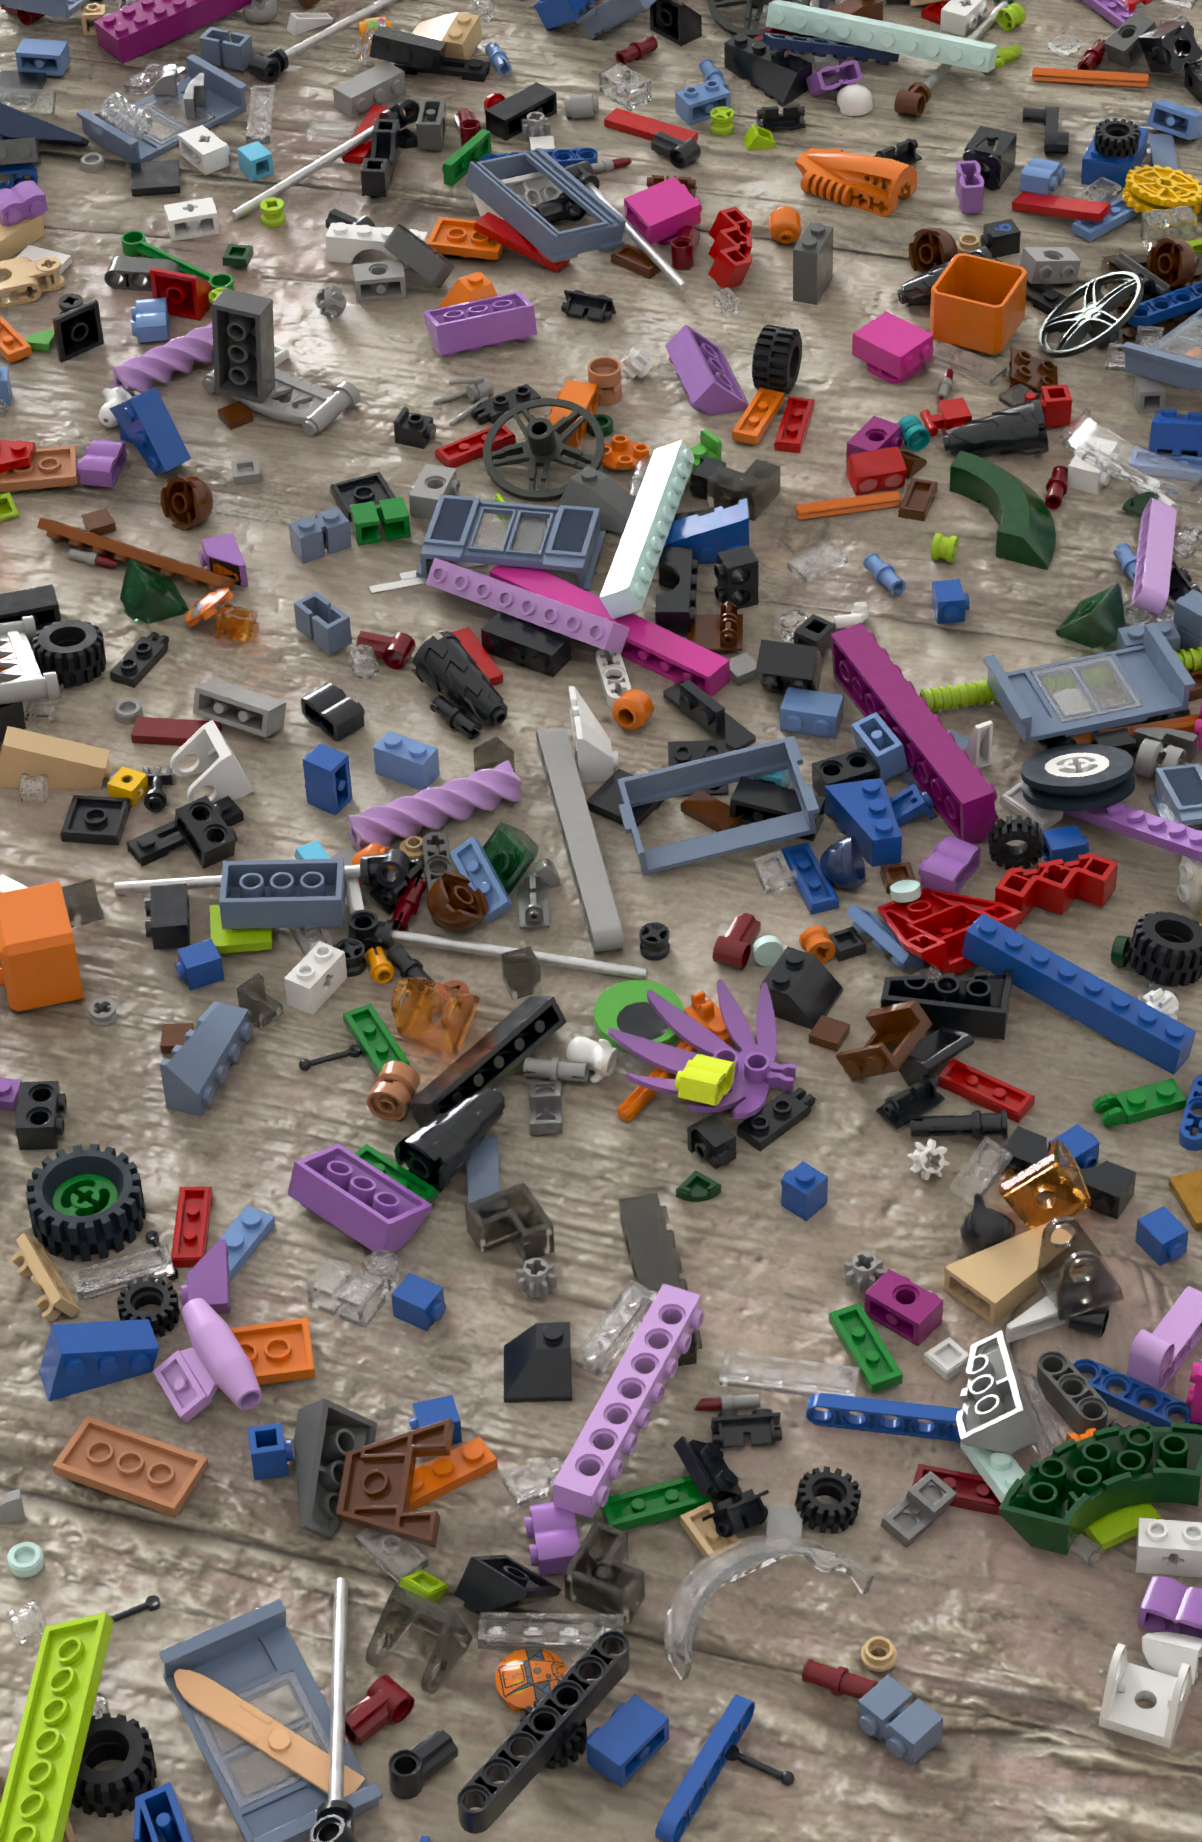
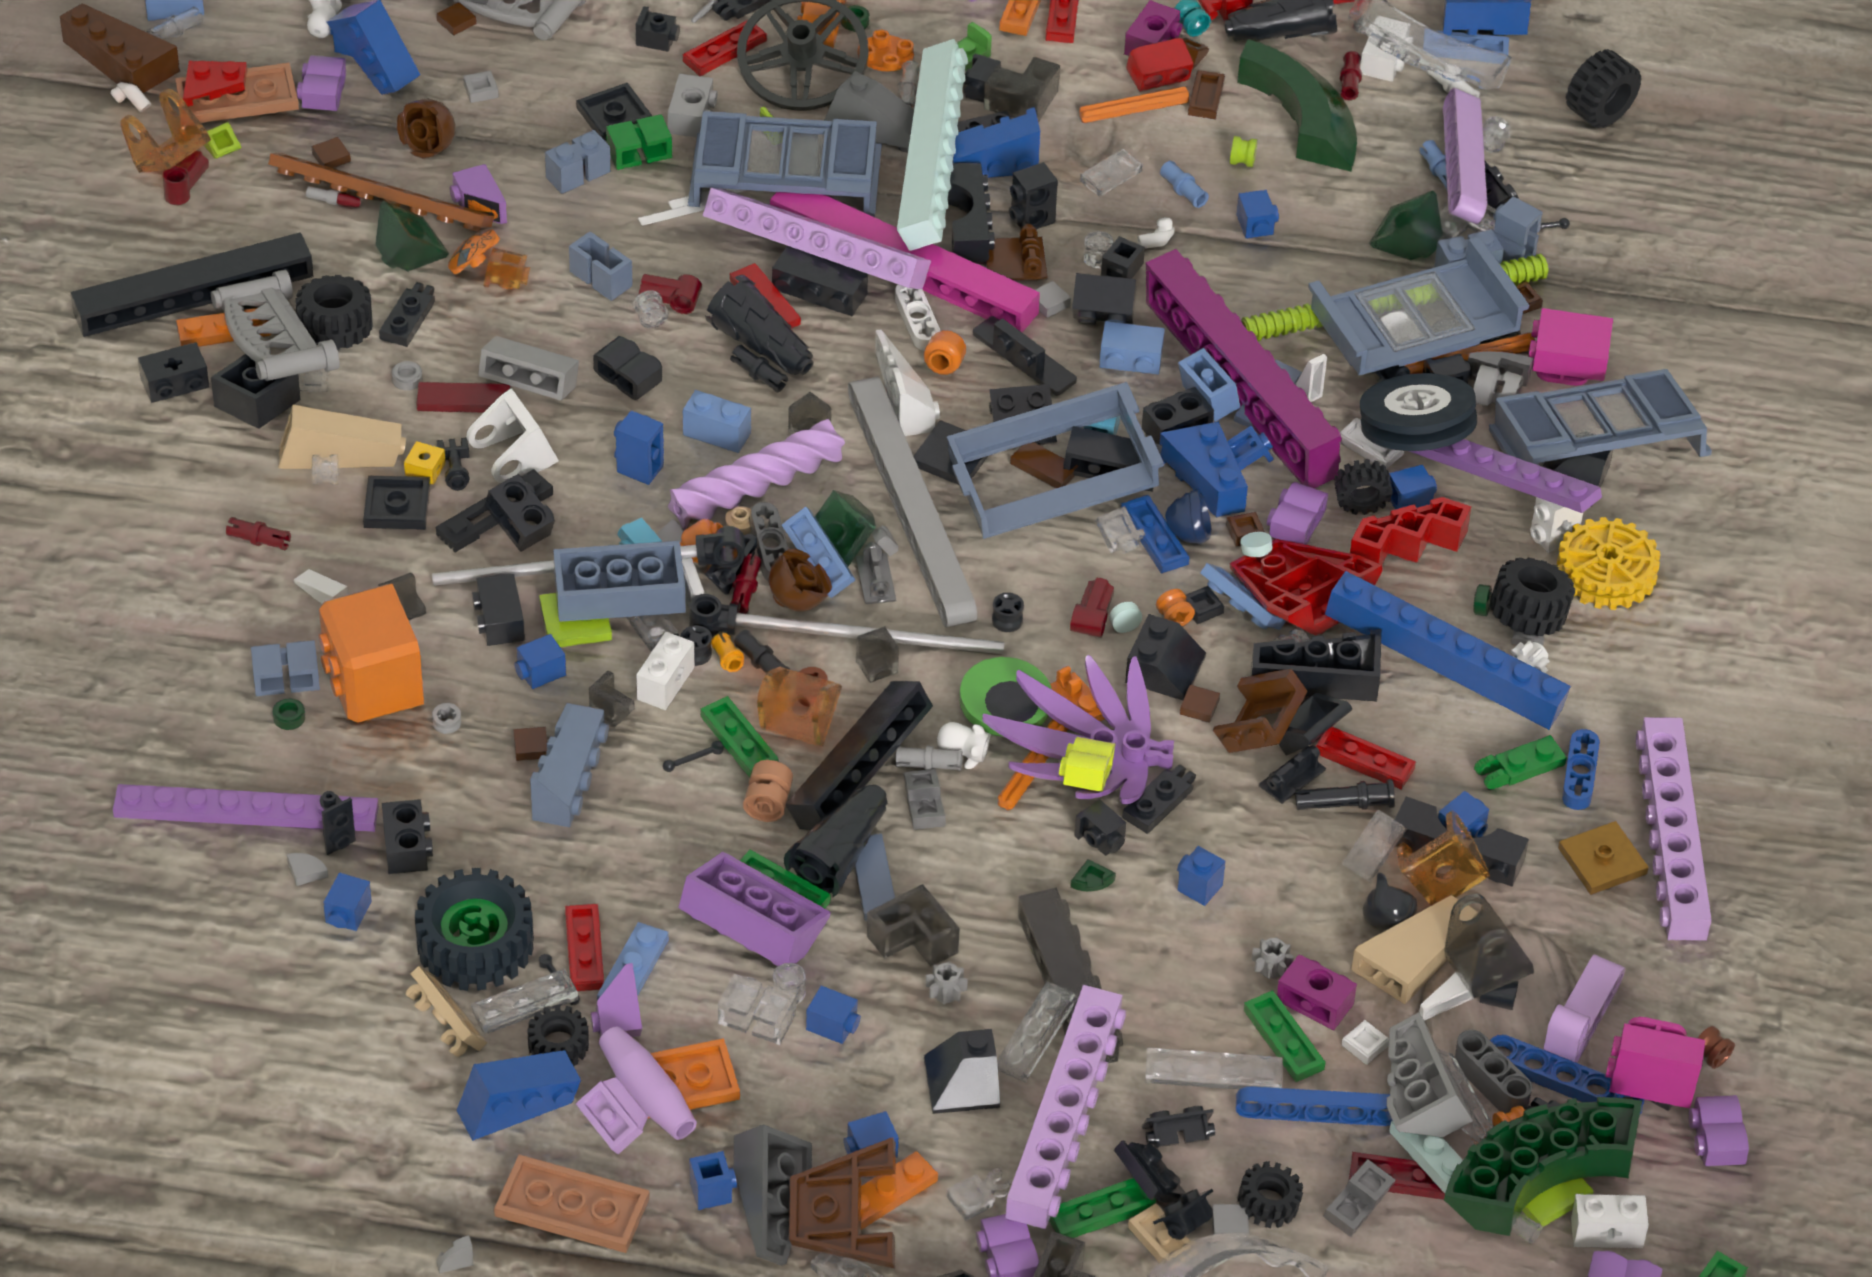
camera: 10 degrees left, 5 degrees up
light grey piece [694,1394,761,1412] -> none
white gear [907,1139,950,1180] -> none
dark green tile [1122,492,1160,517] -> none
blue brick [1135,1206,1189,1266] -> none

